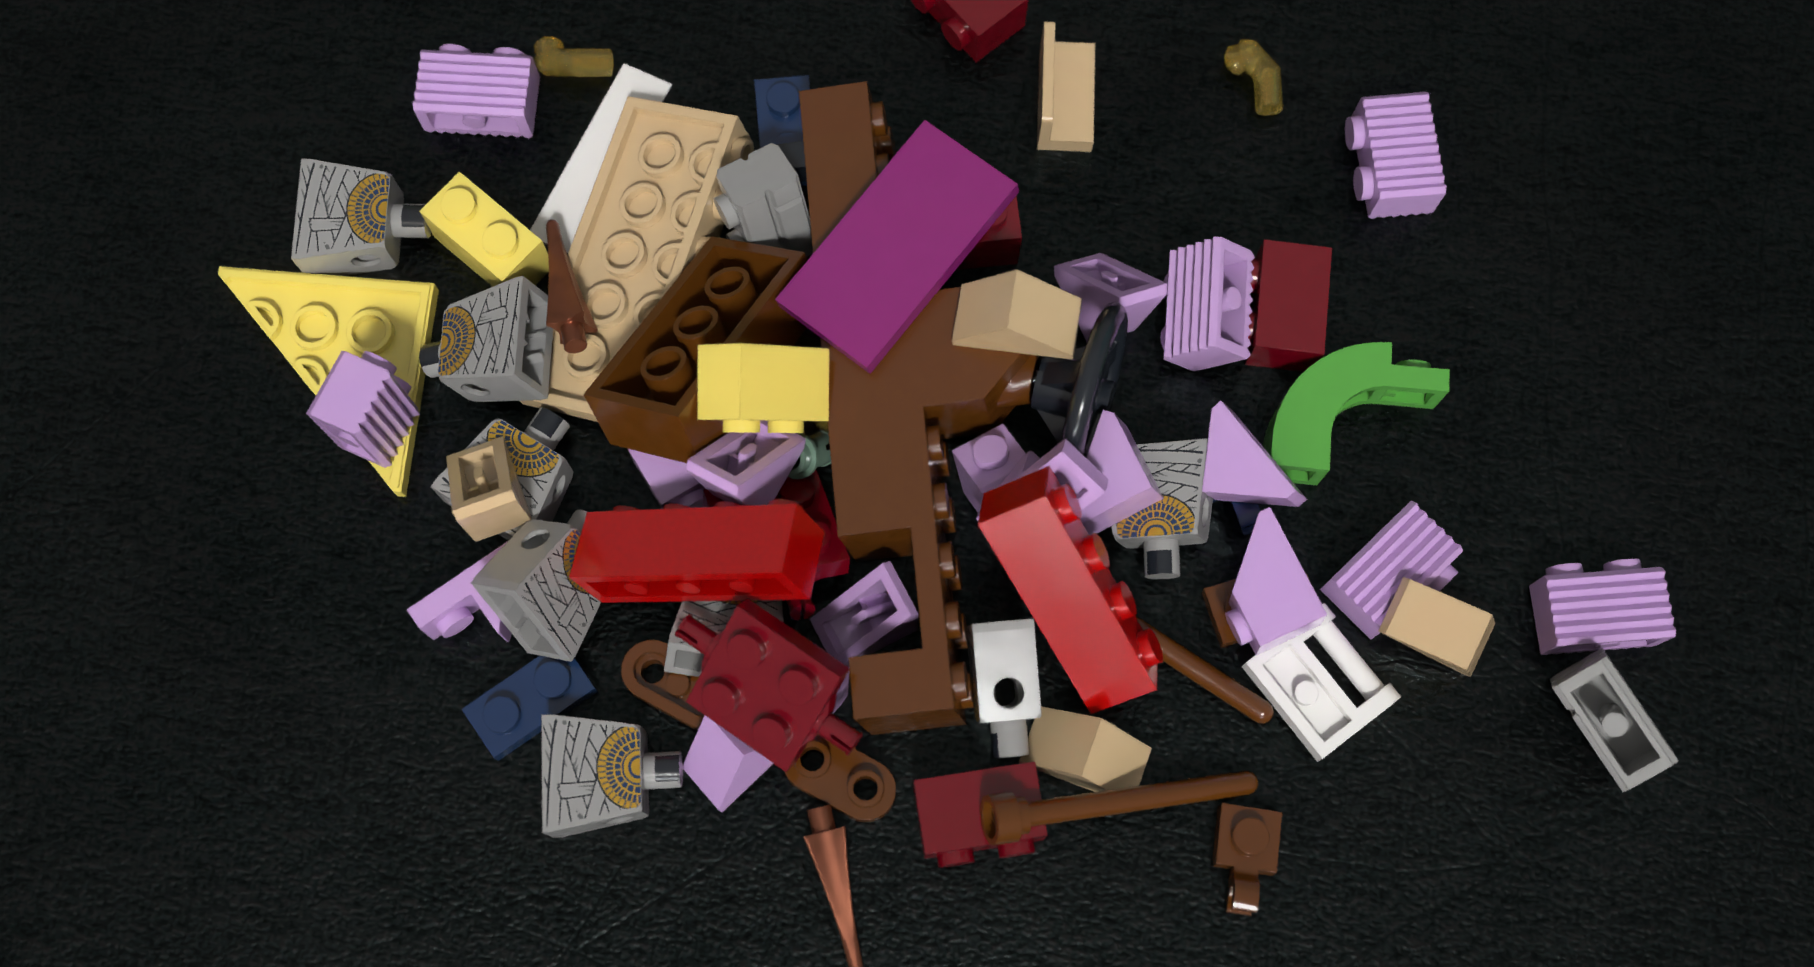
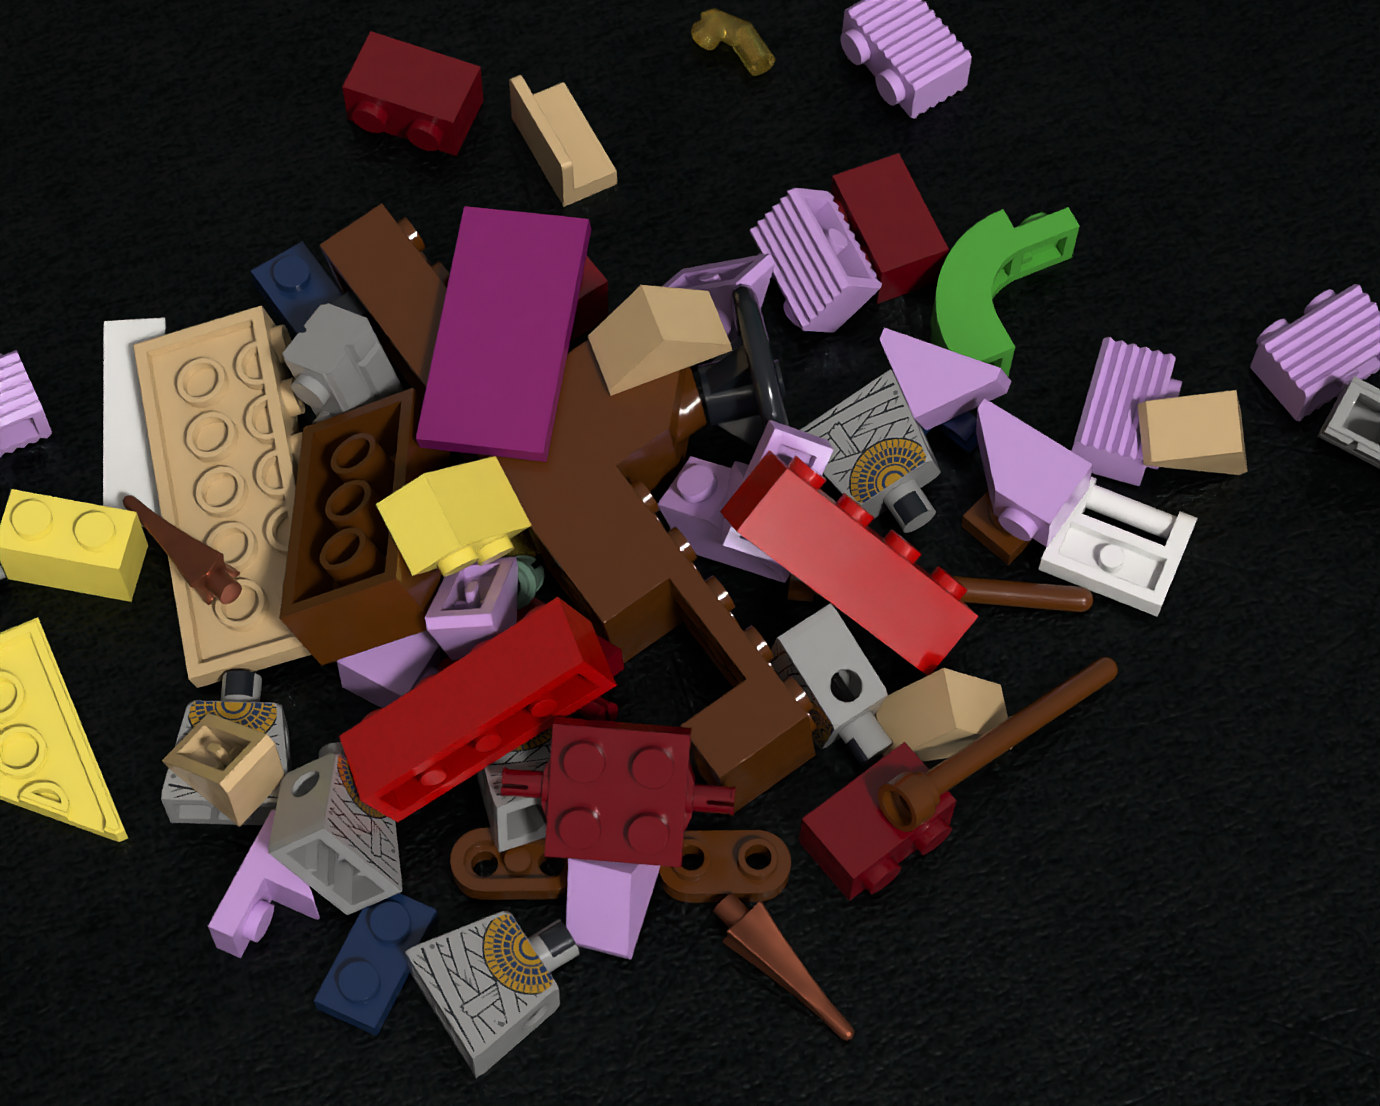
camera: 30 degrees left, 10 degrees down
lavender brick [306,351,420,468] -> none
light grey torso [419,276,553,402] -> none
clear yellow arm [533,36,613,77] -> none
lavender slope [810,561,919,666] -> none
lavender slope [1080,410,1163,535] -> none
reddish brown plate [1212,803,1282,916] -> none

